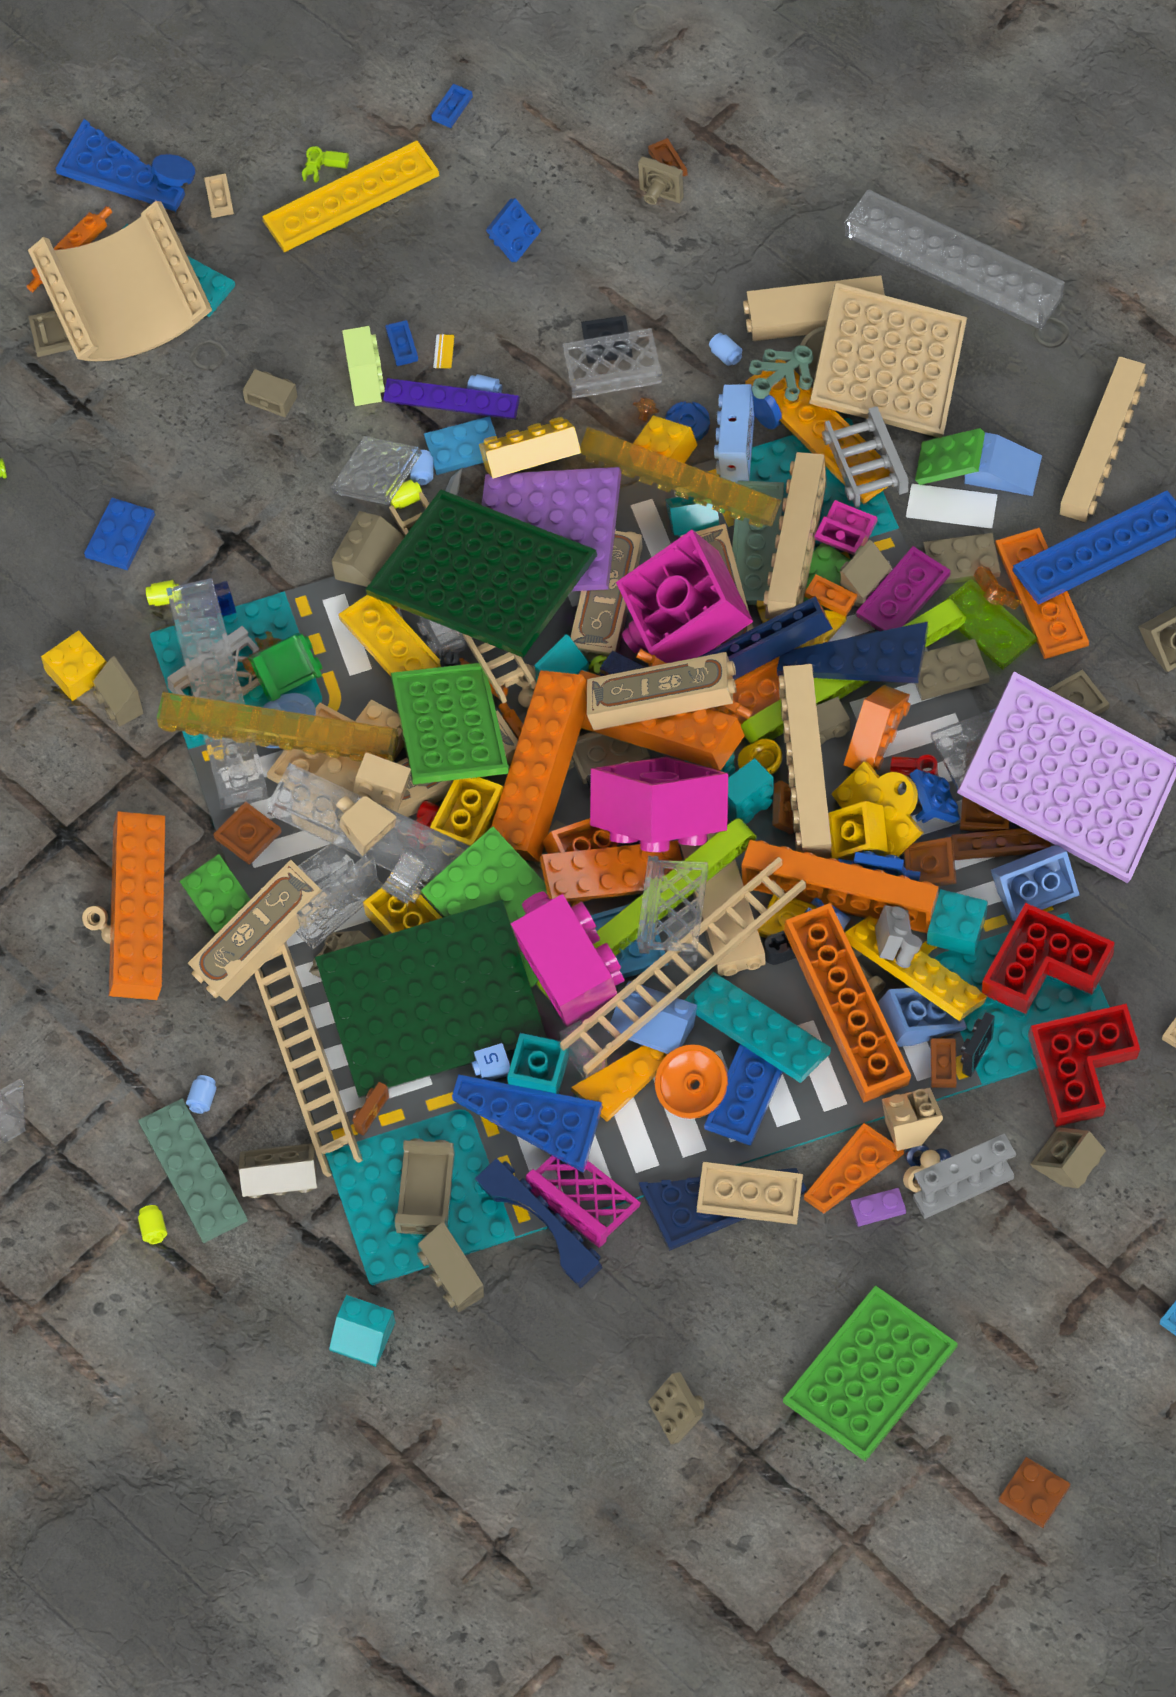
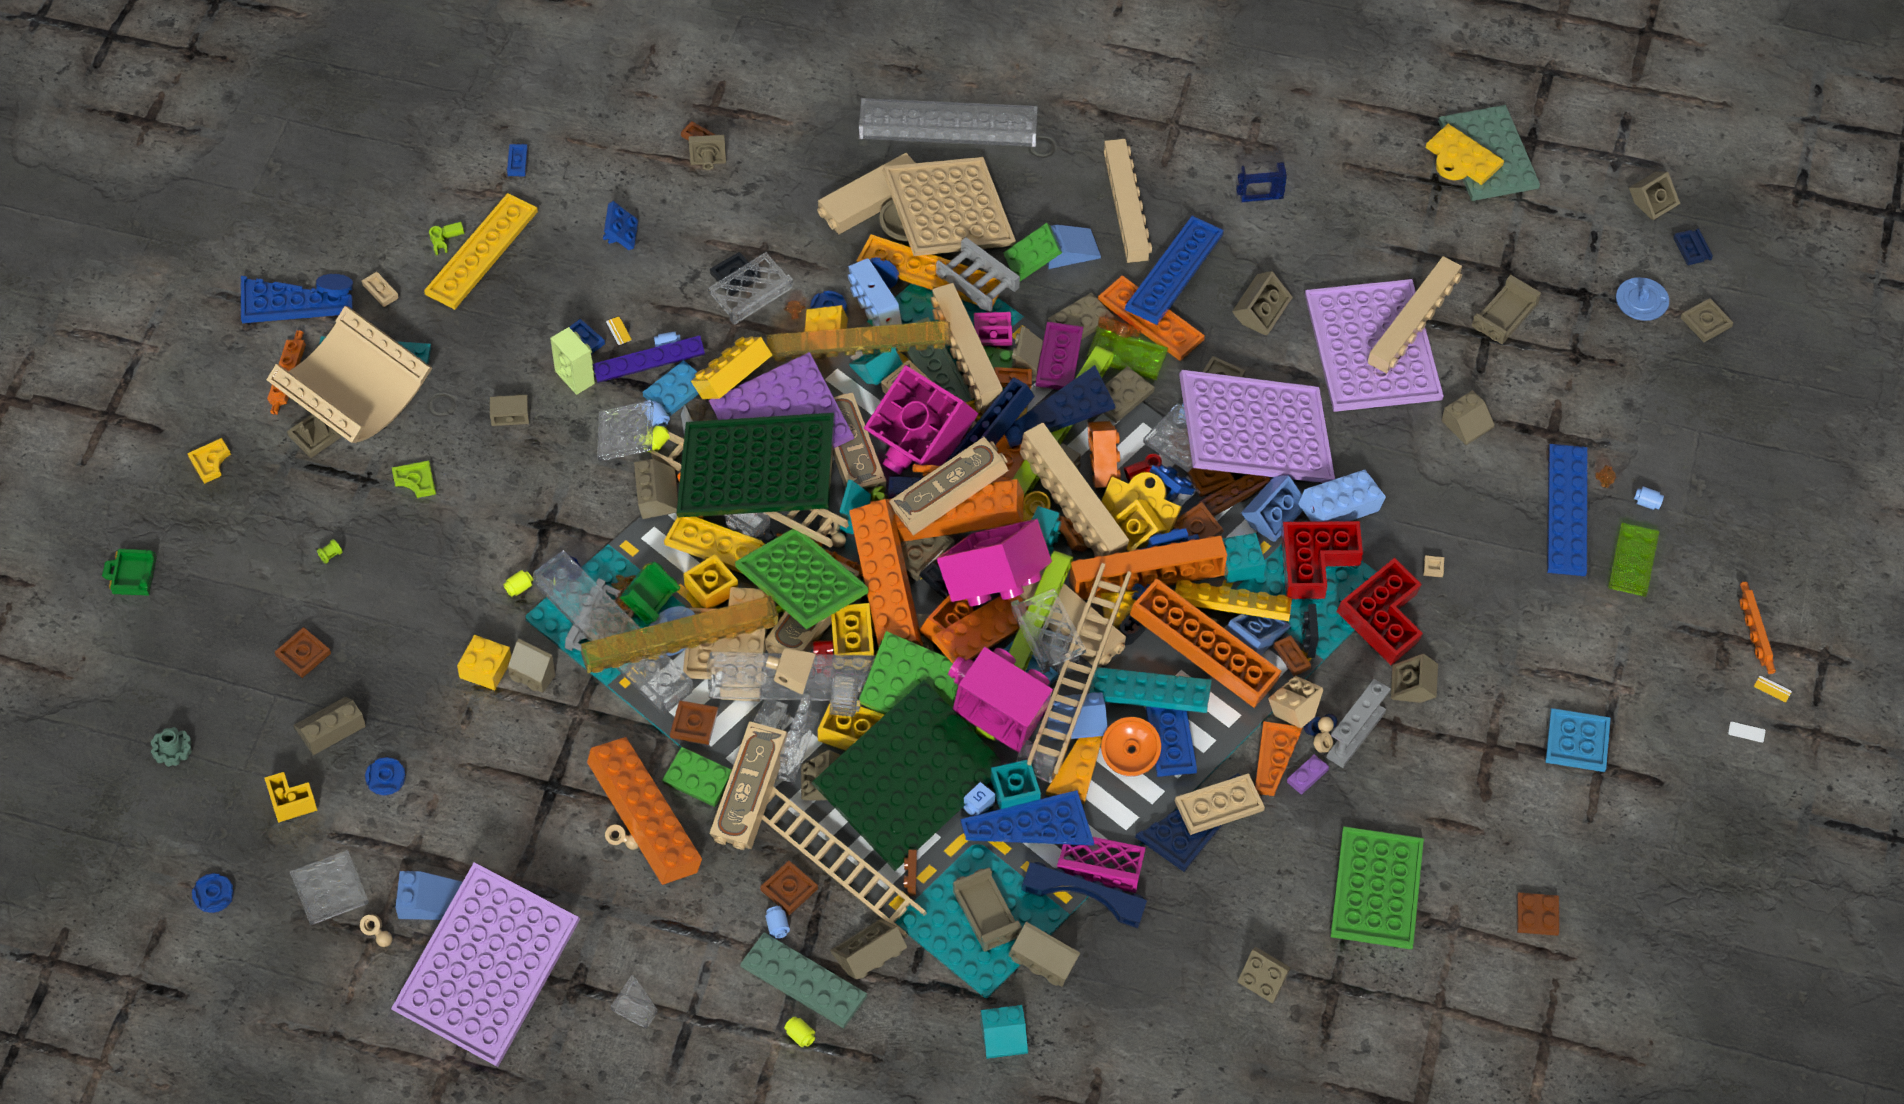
camera: 35 degrees left, 5 degrees down
blue plate [84,498,155,571] -> none
tan brick [352,752,411,812] -> none
light blue brick [709,333,742,366] -> none
sand green plant [749,345,813,401] -> none
light grey hinge [875,905,922,968] -> none
white sticker [906,484,997,528] -> none
none -> lime tile [392,460,436,498]
none -> yellow brick [683,554,738,609]
none -> dark orange plate [760,861,818,915]
none -> light blue brick [1298,470,1386,522]

